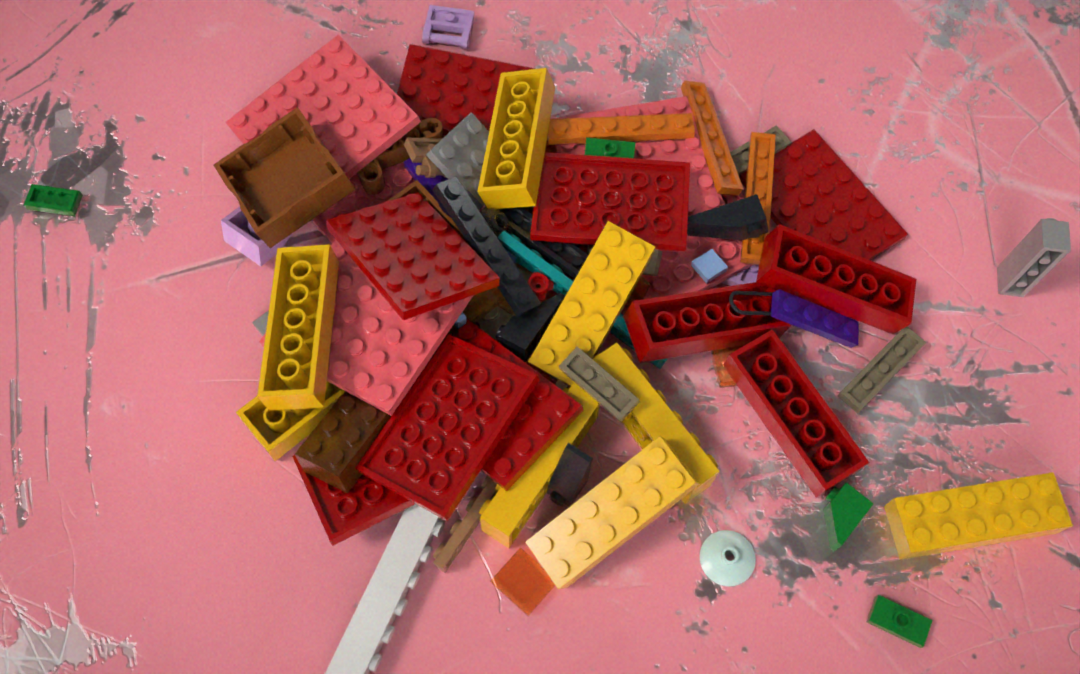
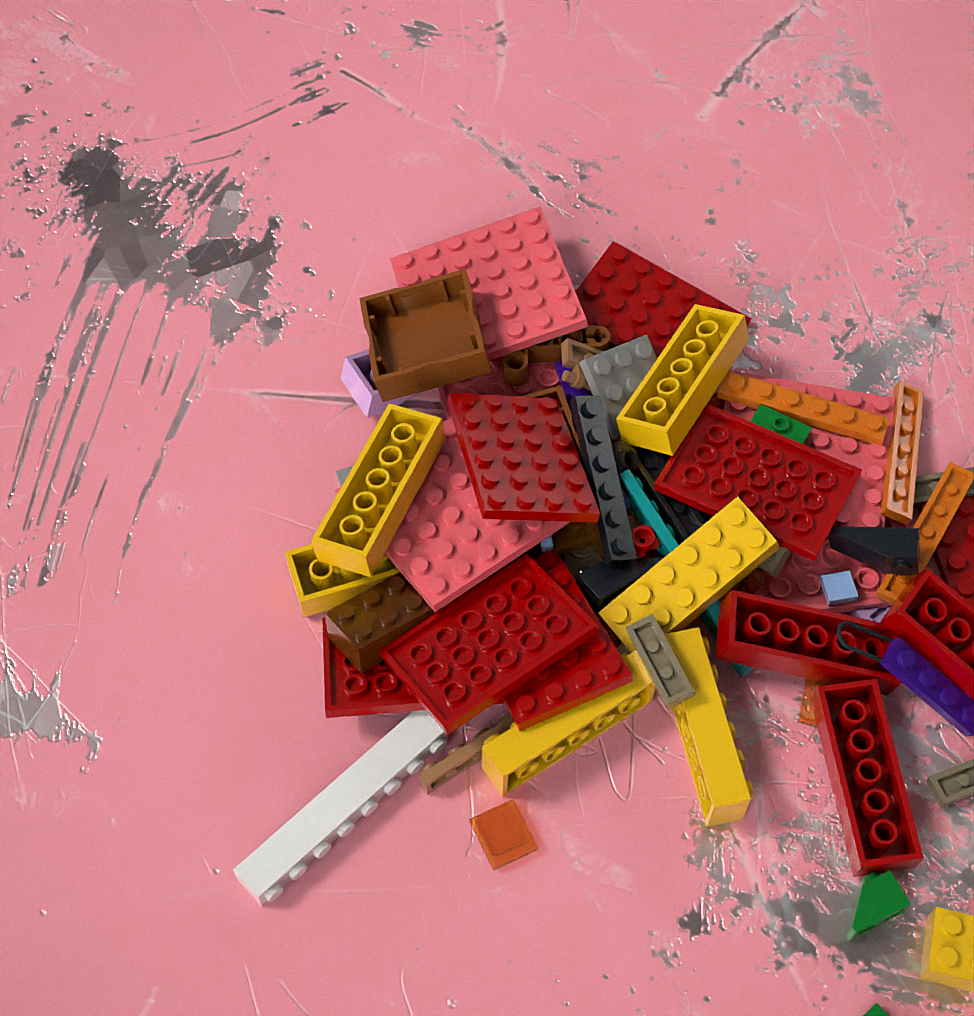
camera: 25 degrees right, 5 degrees down
green plate [24,184,83,216] -> none
lavender plate [422,5,475,50] -> none
yellow brick [526,436,700,589] -> none
black slope [547,443,593,507] -> none
light aqua dish [699,530,756,587] -> none

